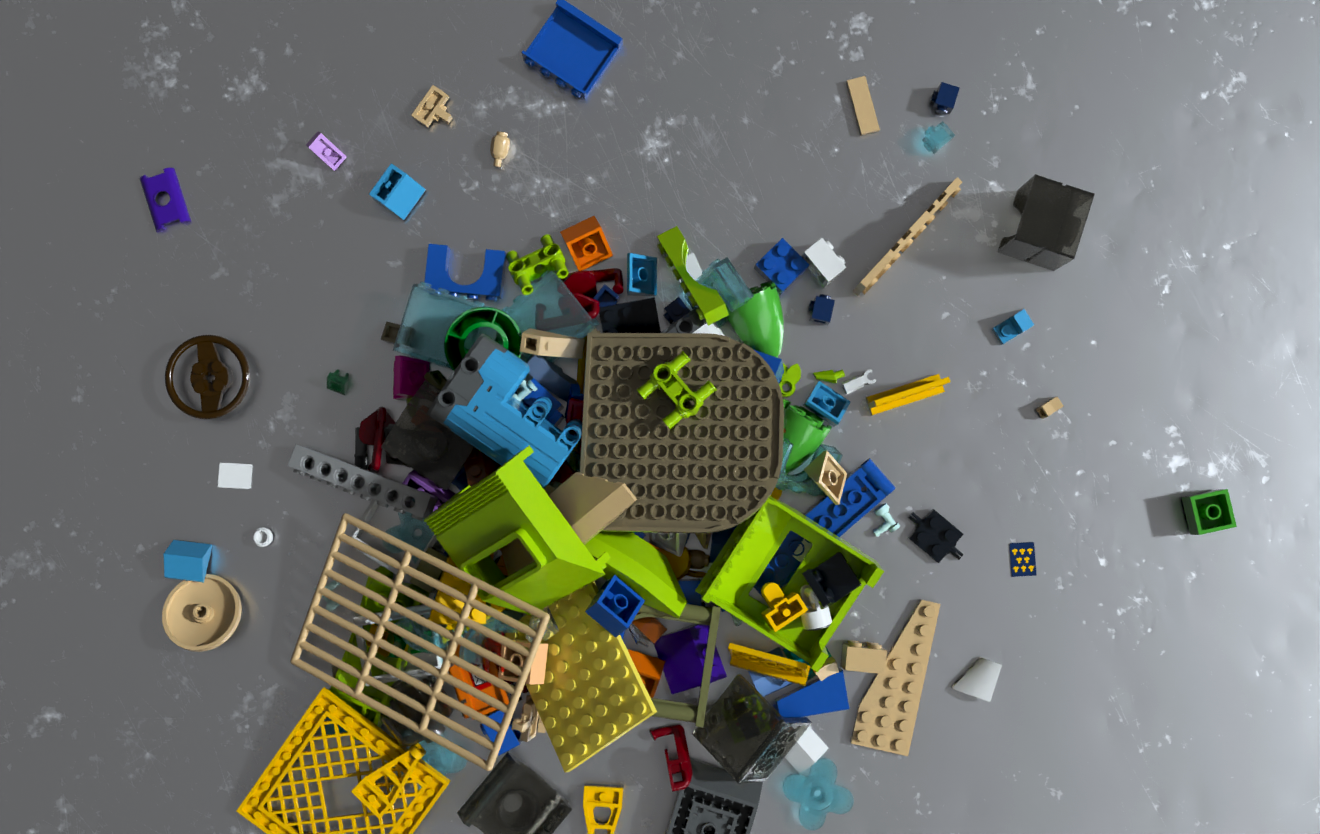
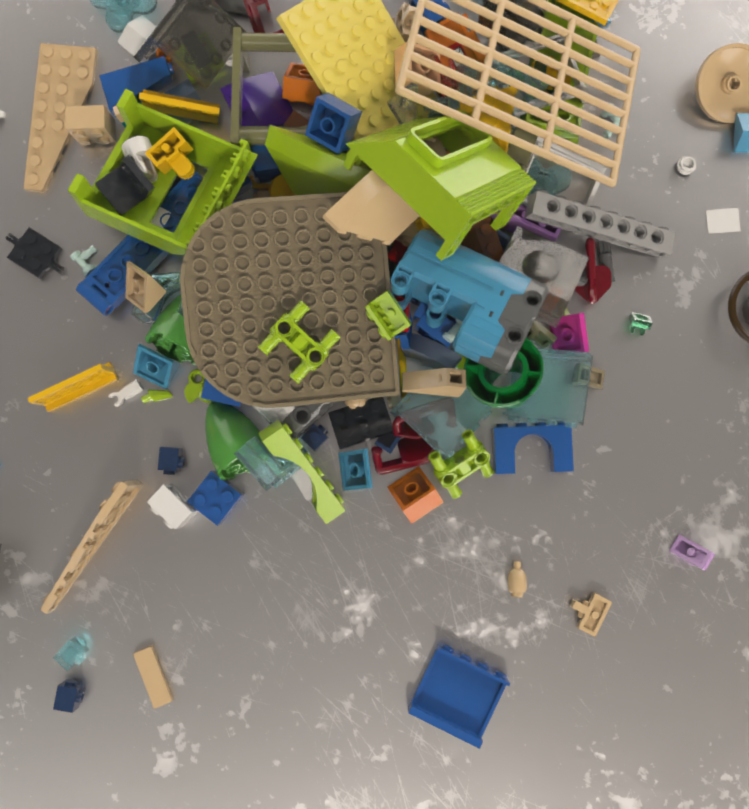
camera: 175 degrees right, 0 degrees up
dark azure slope [369,163,426,220] -> none
none -> lime bracket [365,290,412,341]

